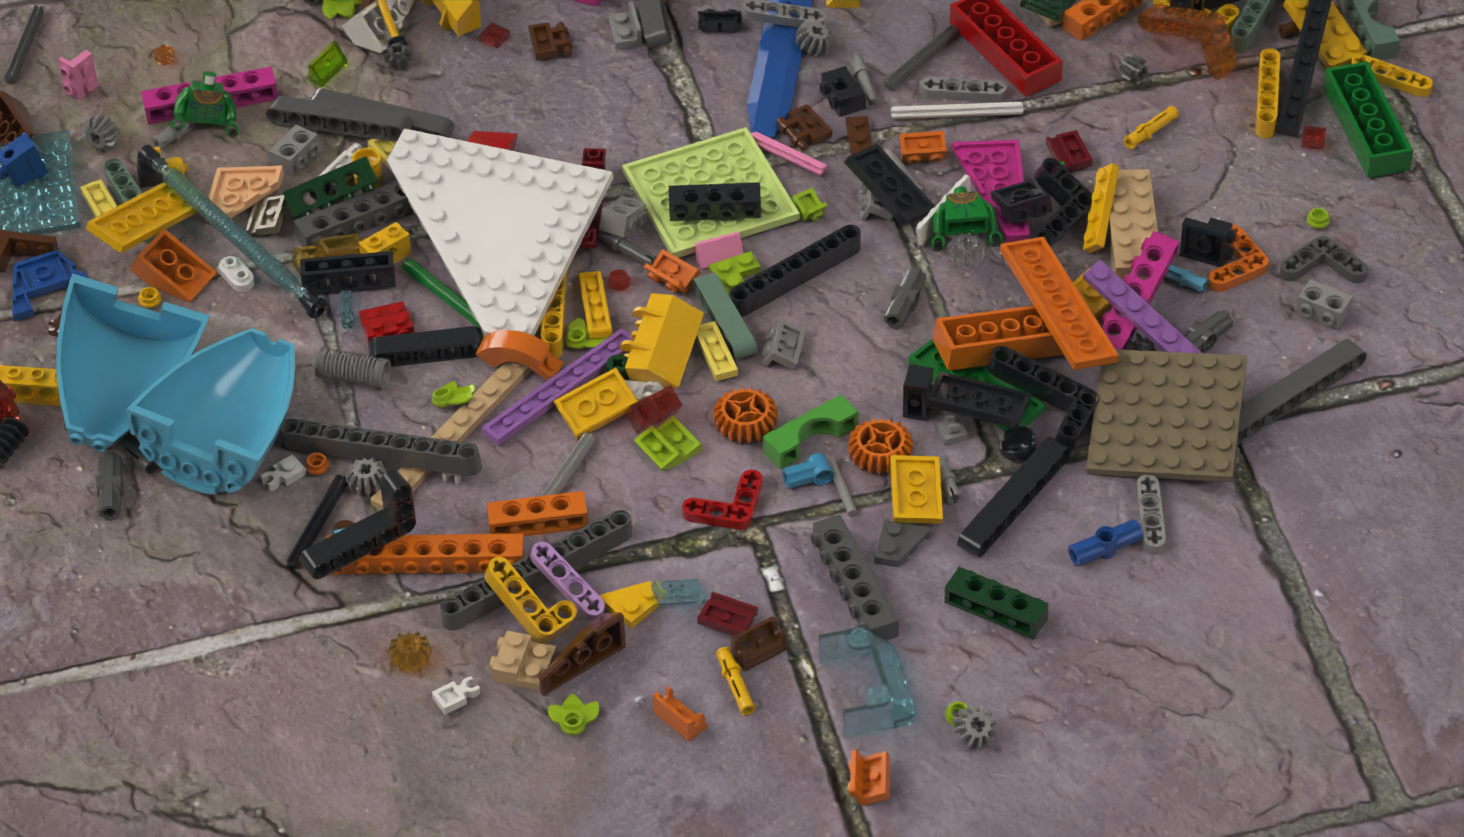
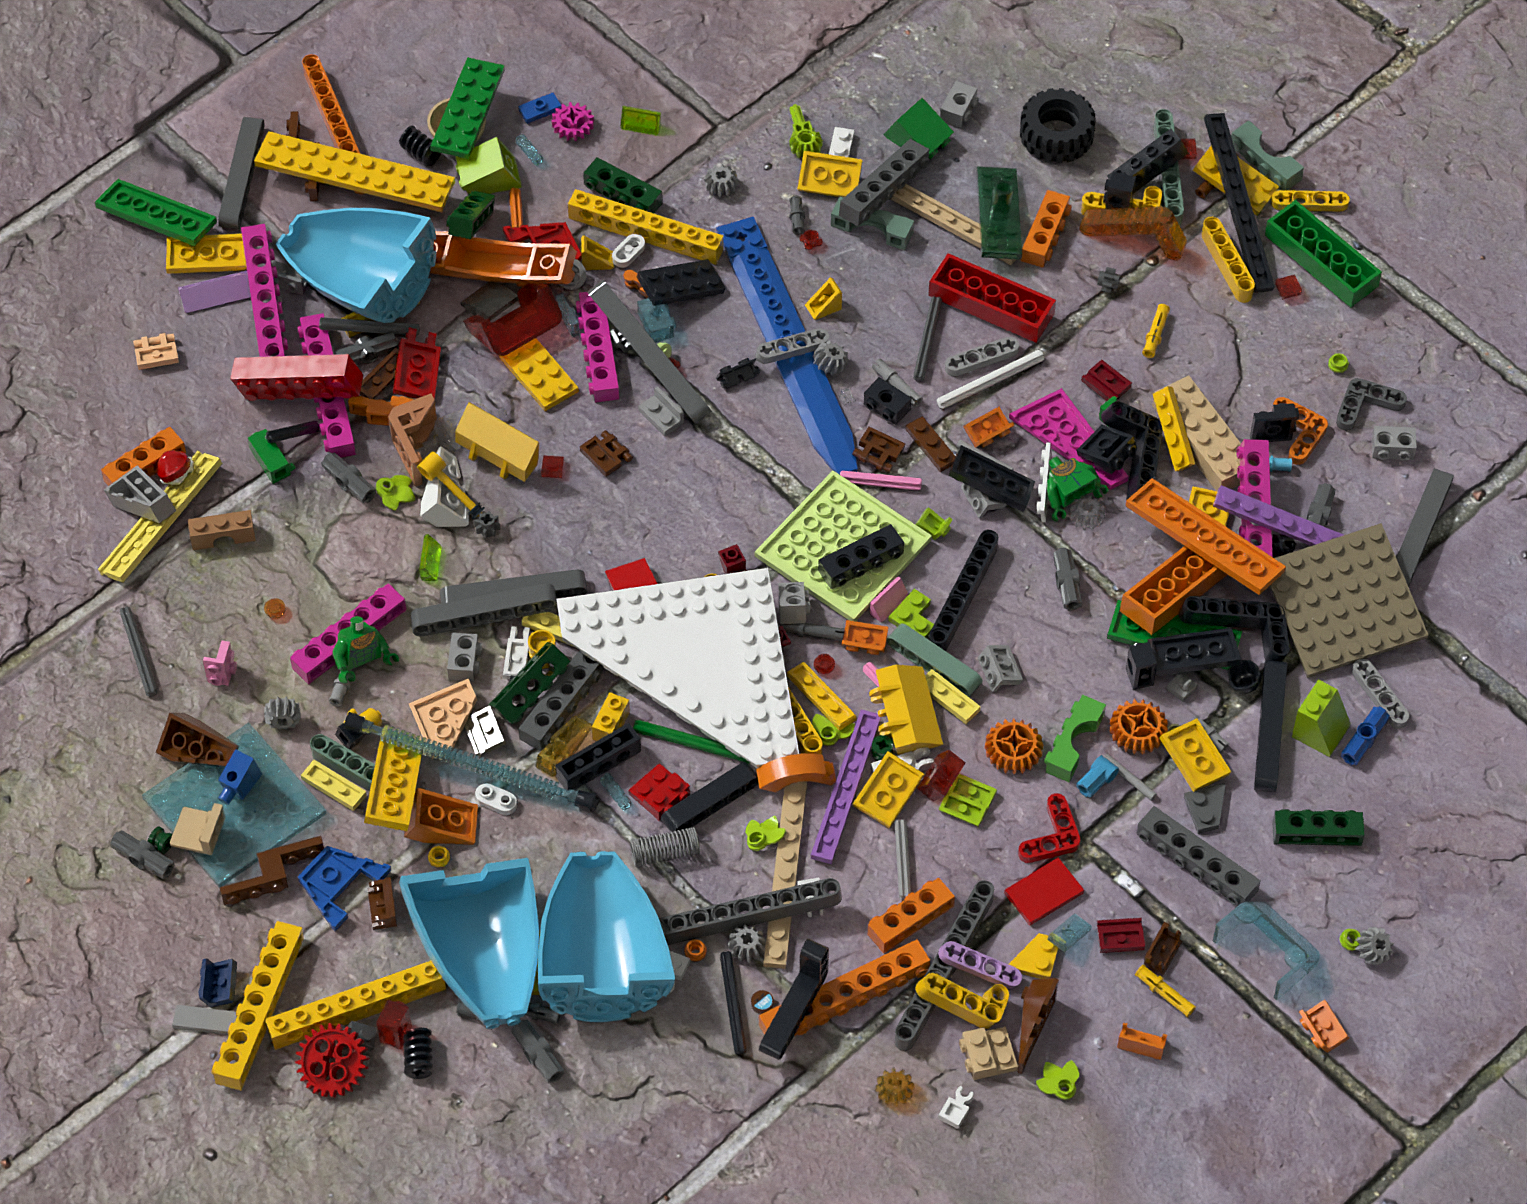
camera: 30 degrees left, 10 degrees up
none -> red tile [1004,857,1084,926]
none -> lime slope [1292,679,1351,757]

